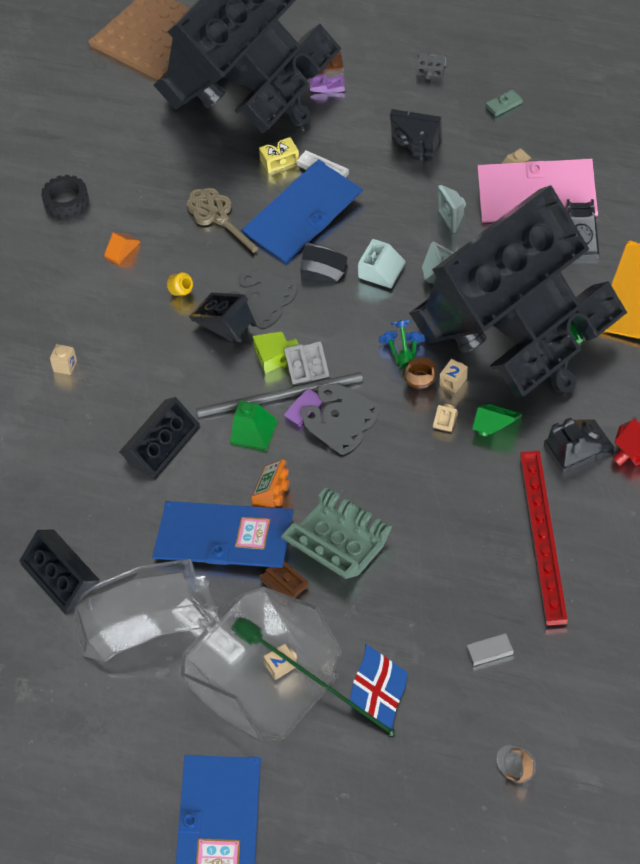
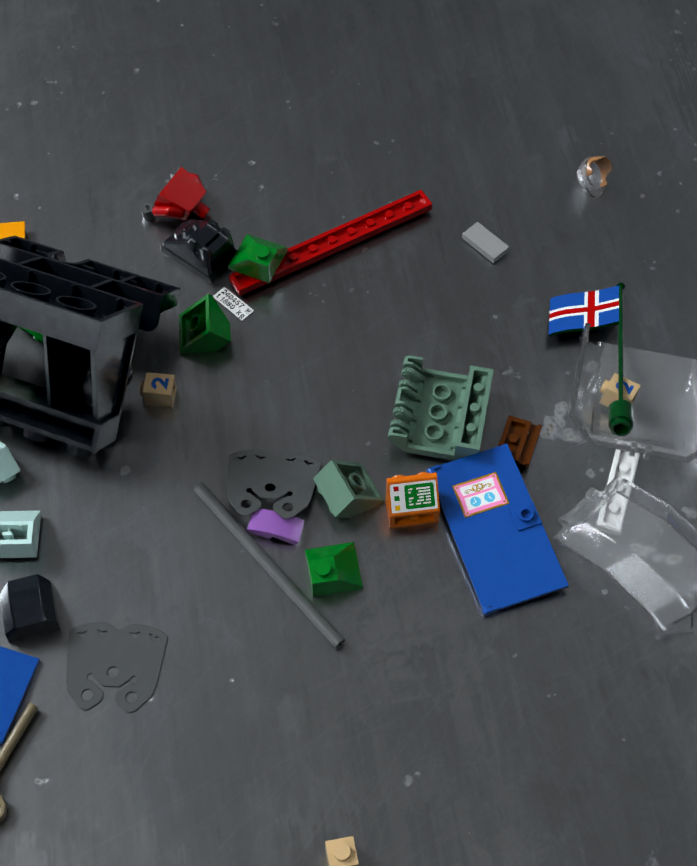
camera: 120 degrees left, 5 degrees up
black slope [19,529,100,613] -> none
black slope [119,397,200,477] -> none
yellow head [167,272,193,296] -> none
black piece [189,292,257,342] -> none
lime torso [253,332,299,373] -> none
light grey slope [284,341,330,385] -> none
plant [379,320,425,368] -> none
reddish brown piece [403,357,436,390] -> none
tan bracket [433,404,458,433] -> none
none -> white sticker [213,287,254,320]
none -> green slope [228,234,288,283]
none -> sand green slope [313,460,384,518]

